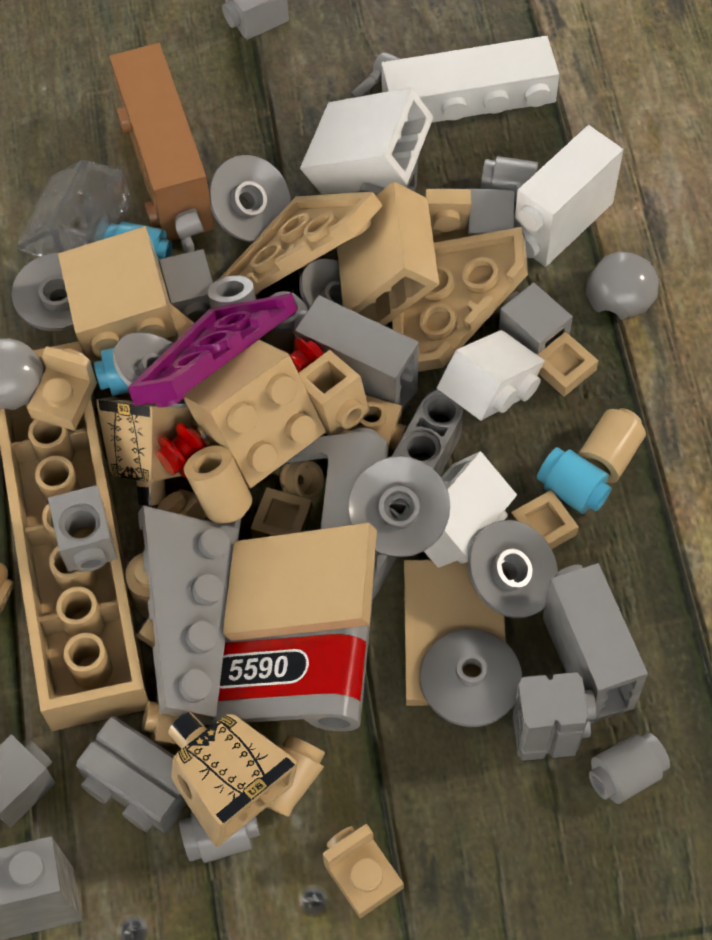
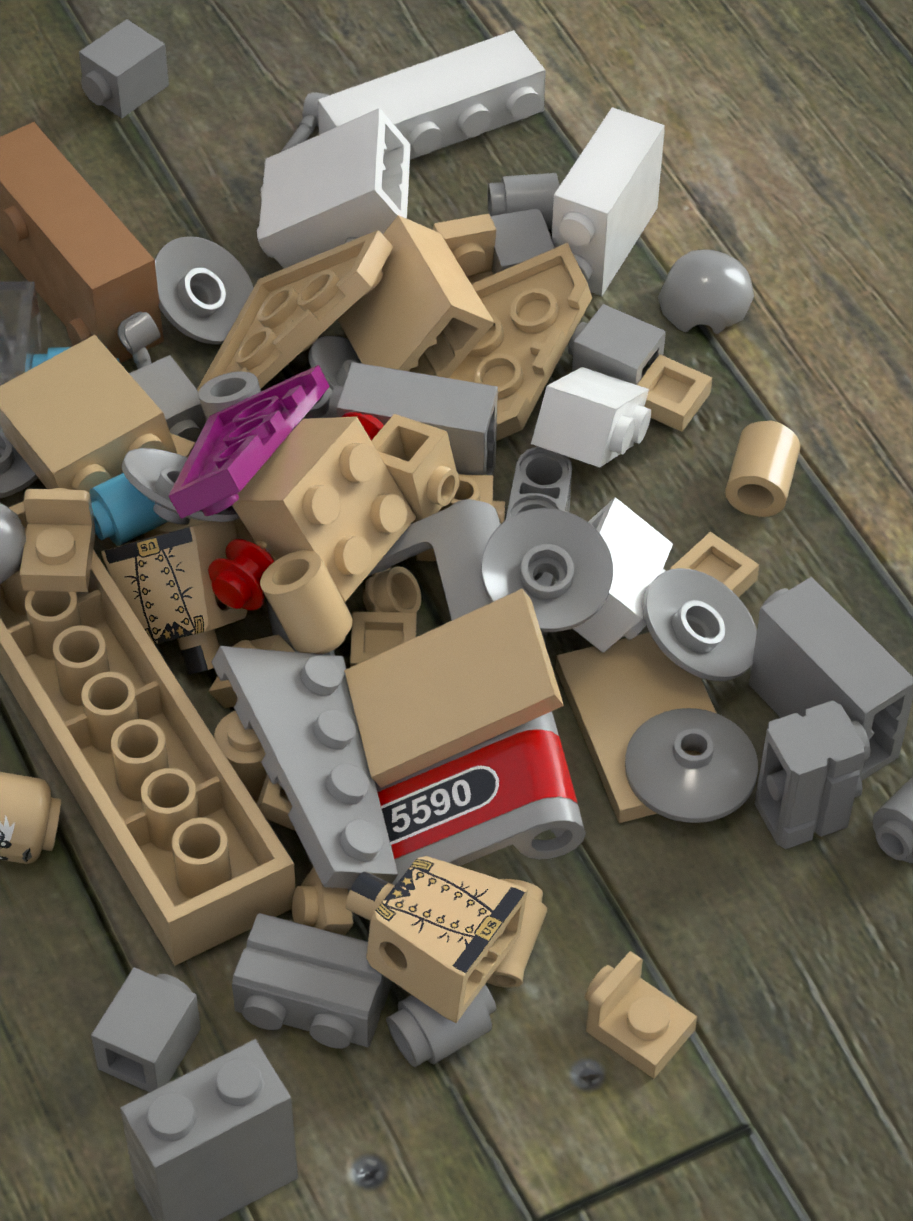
camera: 20 degrees left, 10 degrees down
light grey brick [48,485,117,572] -> none
medium azure brick [537,447,612,515] -> none

